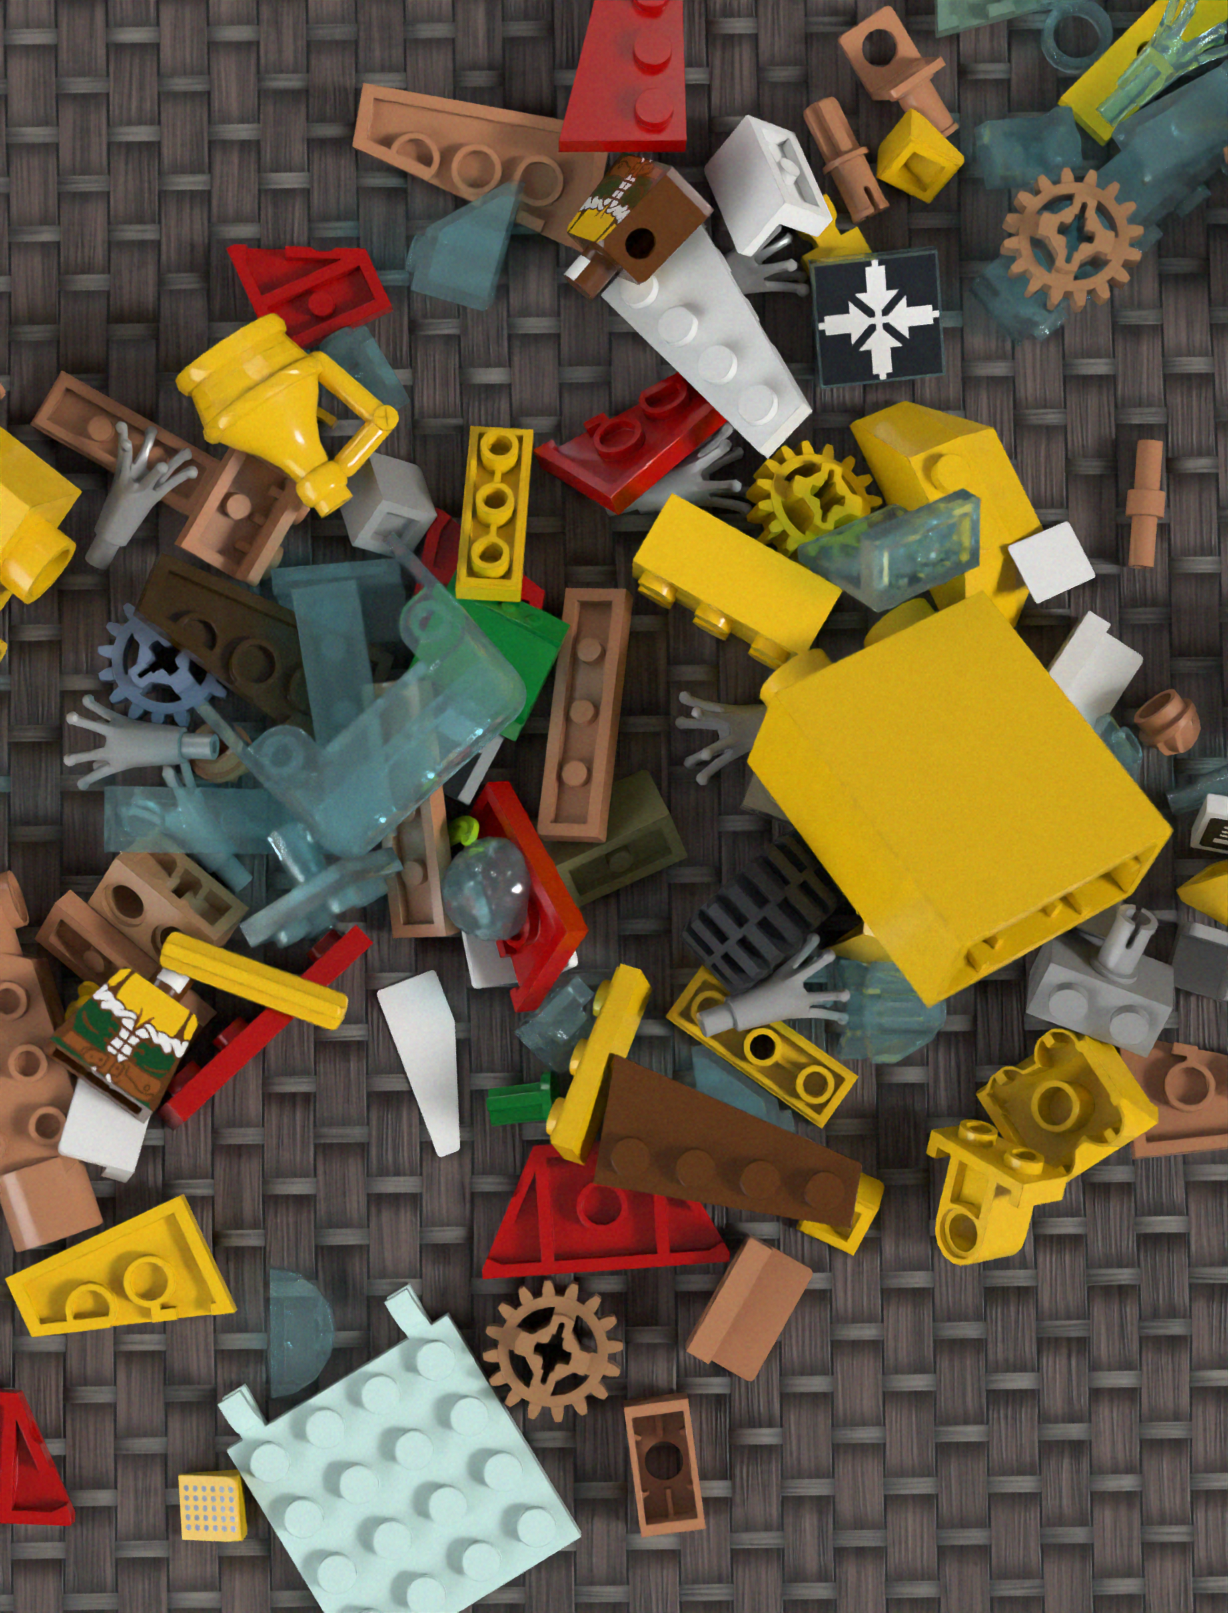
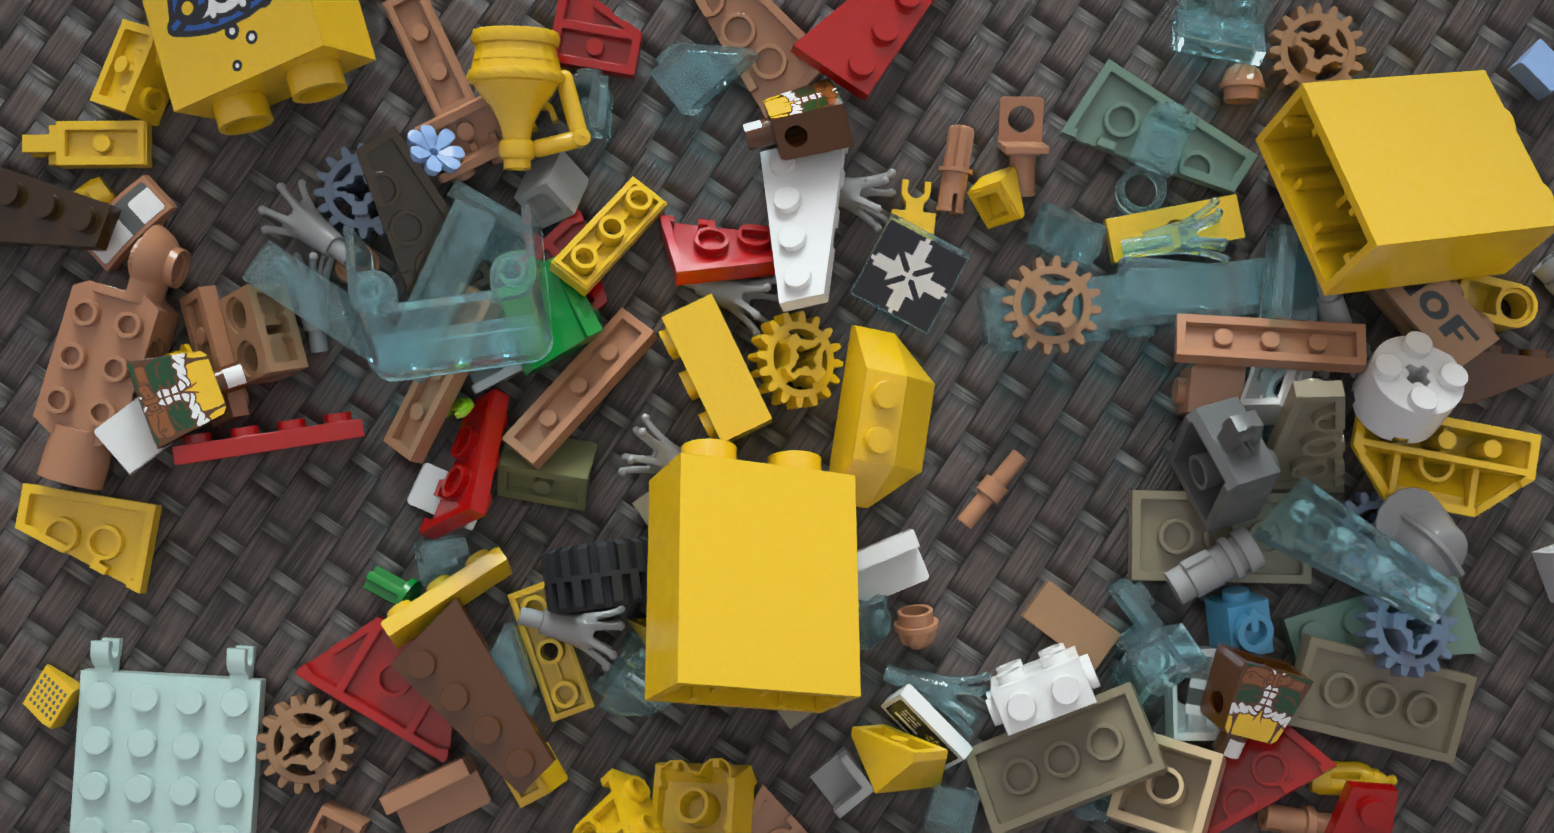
camera: 30 degrees right, 0 degrees up
light grey piece [85,421,198,570] -> none
yellow axle [160,931,348,1031] -> none
clear light blue plate [239,819,404,949] -> none
clear light blue tile [270,1267,337,1398] -> none
white sticker [377,970,460,1157] -> none
clear light blue piece [441,836,530,941] -> none
white panel [704,115,833,257] -> none
clear light blue bracket [798,488,980,613] -> none
white sticker [1008,521,1095,603] -> none
light grey brick [1026,904,1174,1058] -> none
none -> light blue plant [407,125,465,176]

